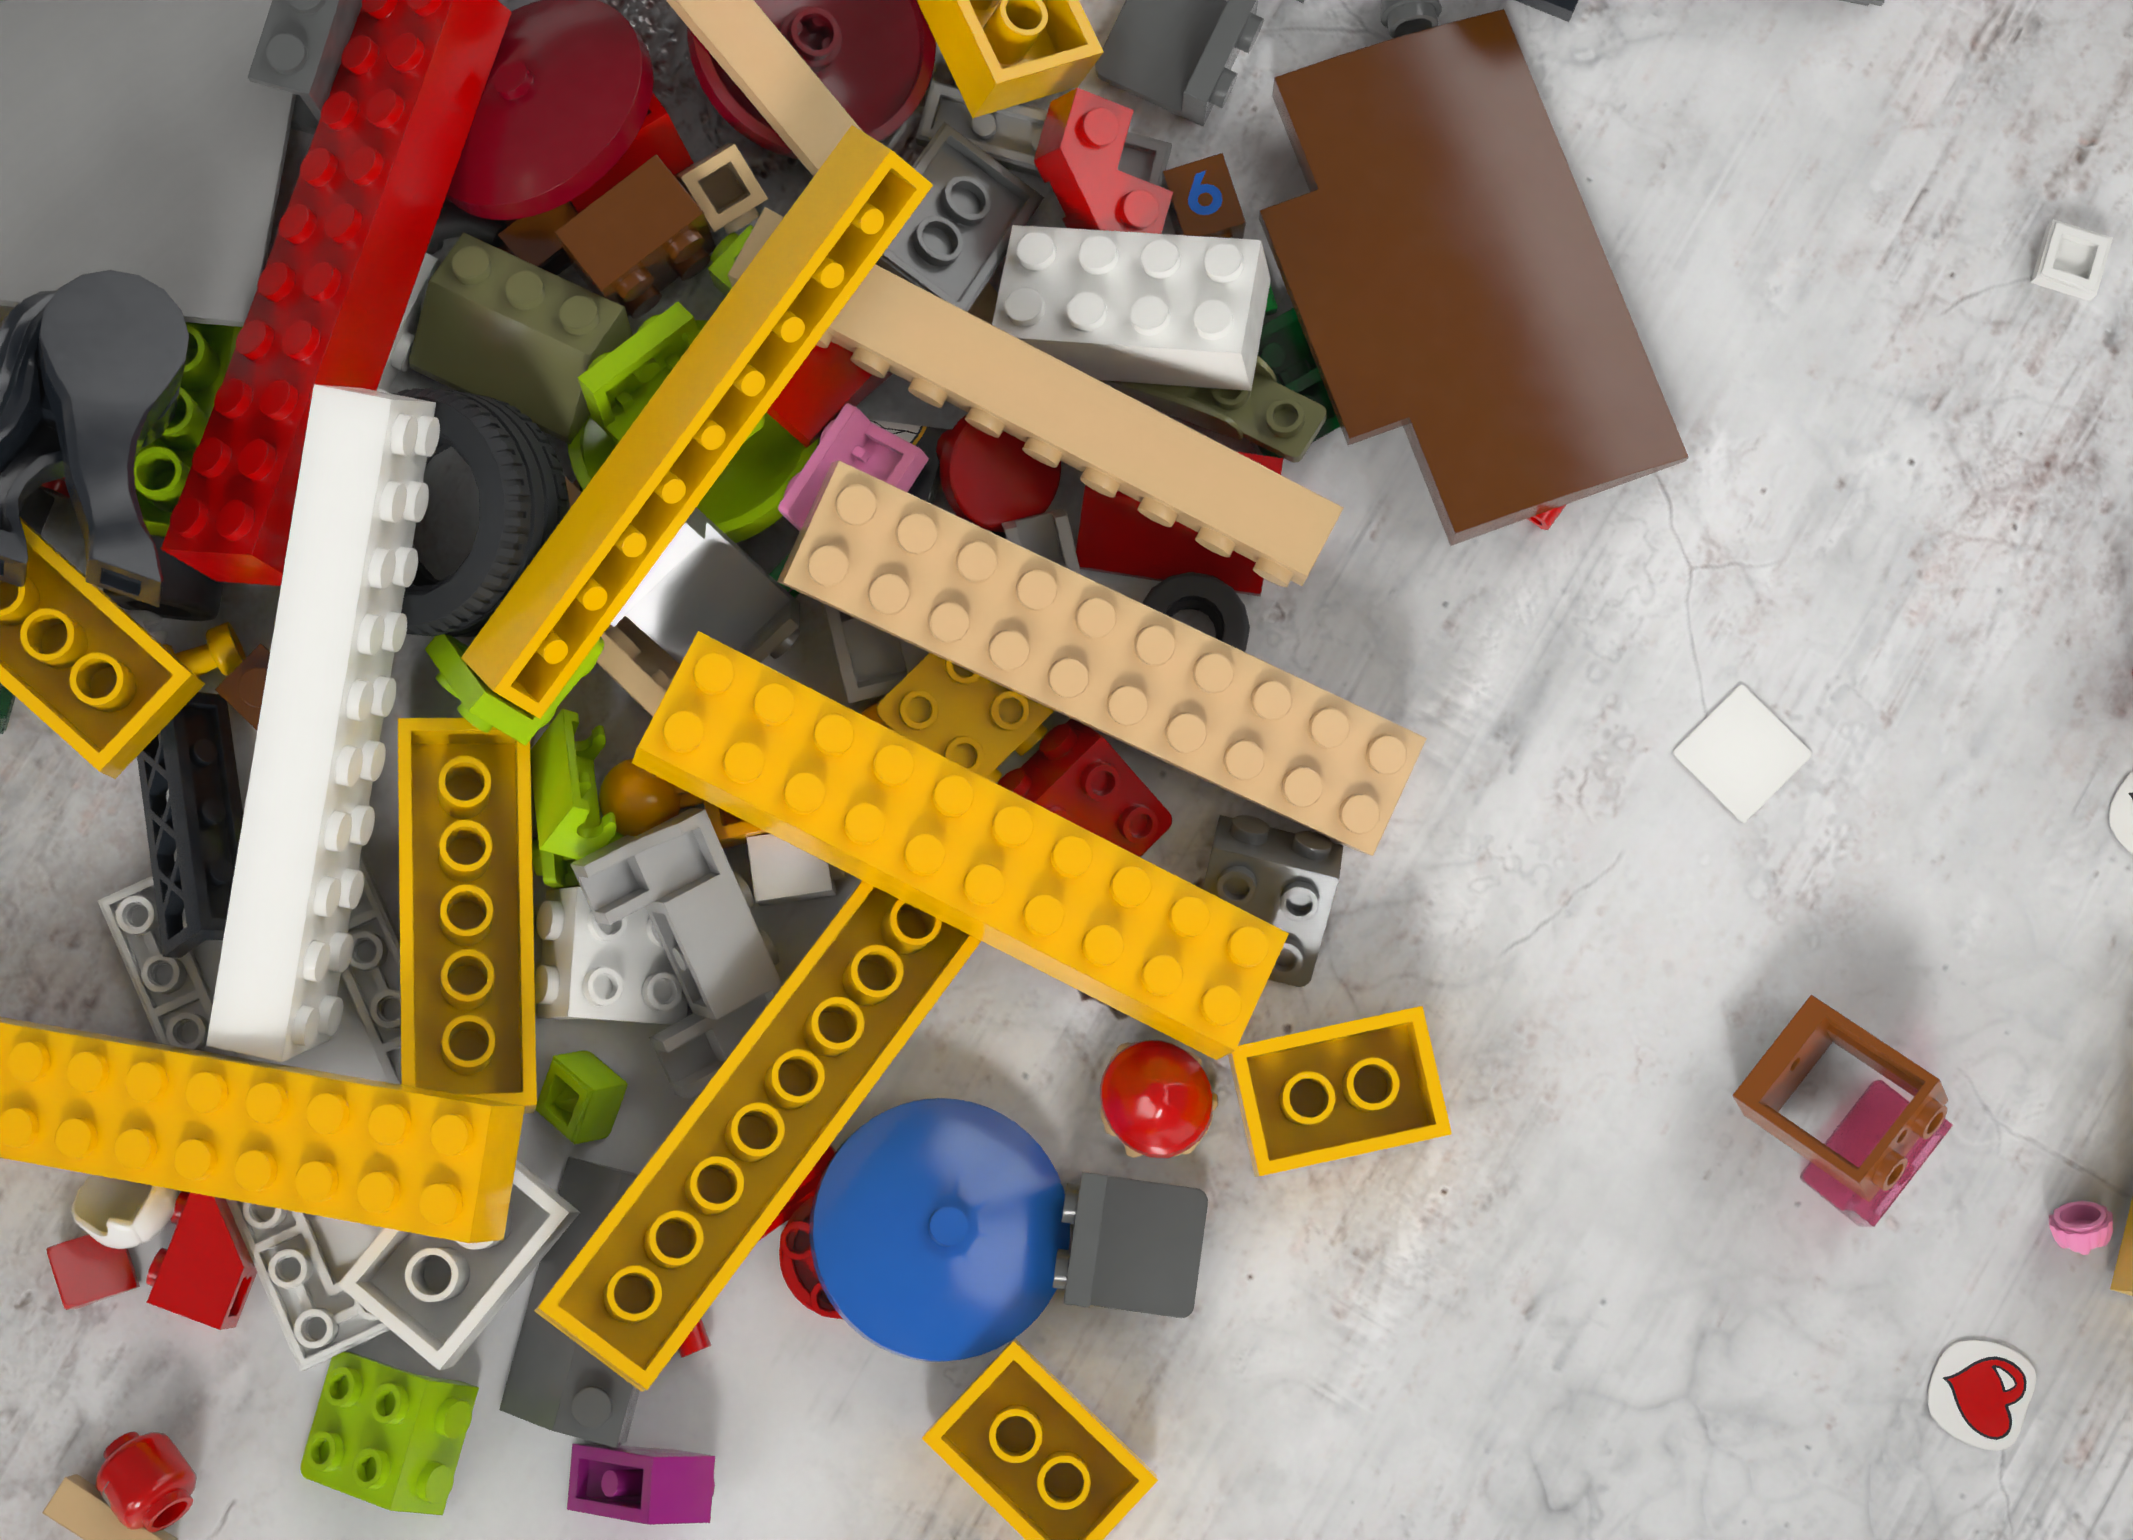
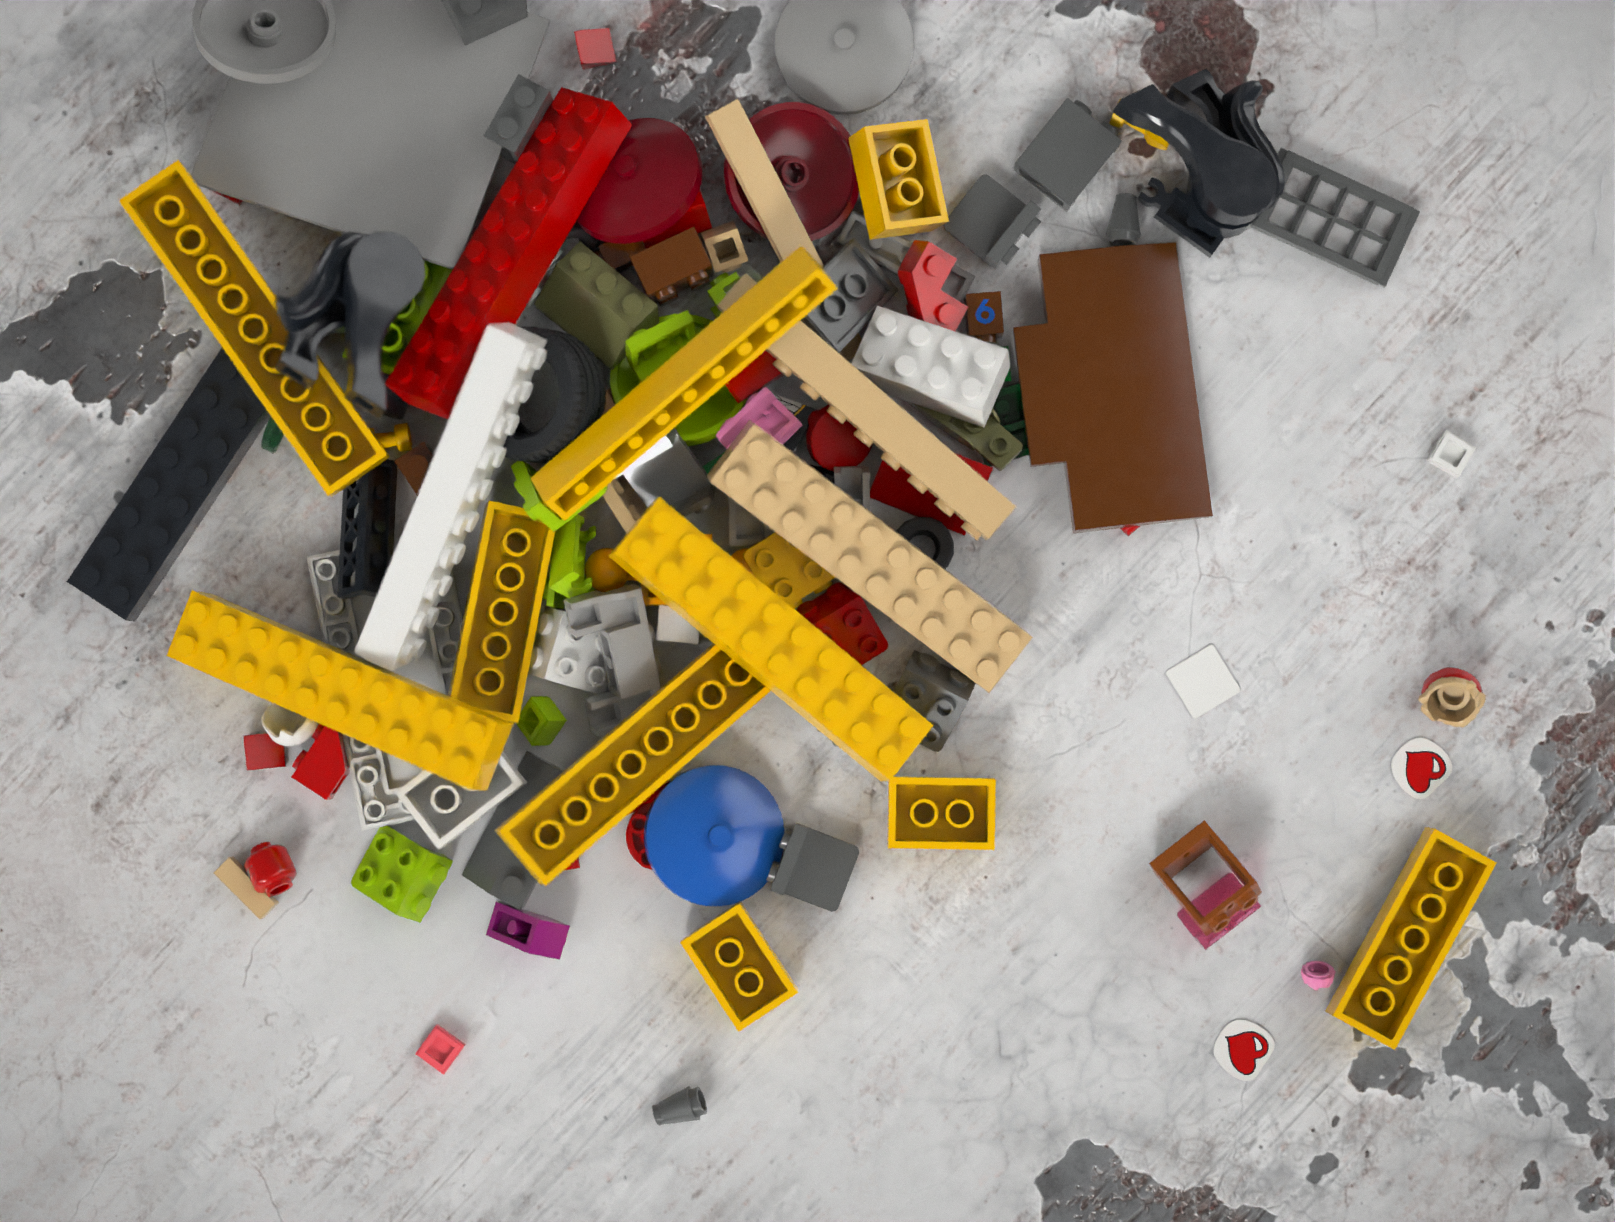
camera: 15 degrees right, 5 degrees up
red hair [1100,1040,1218,1158] -> none

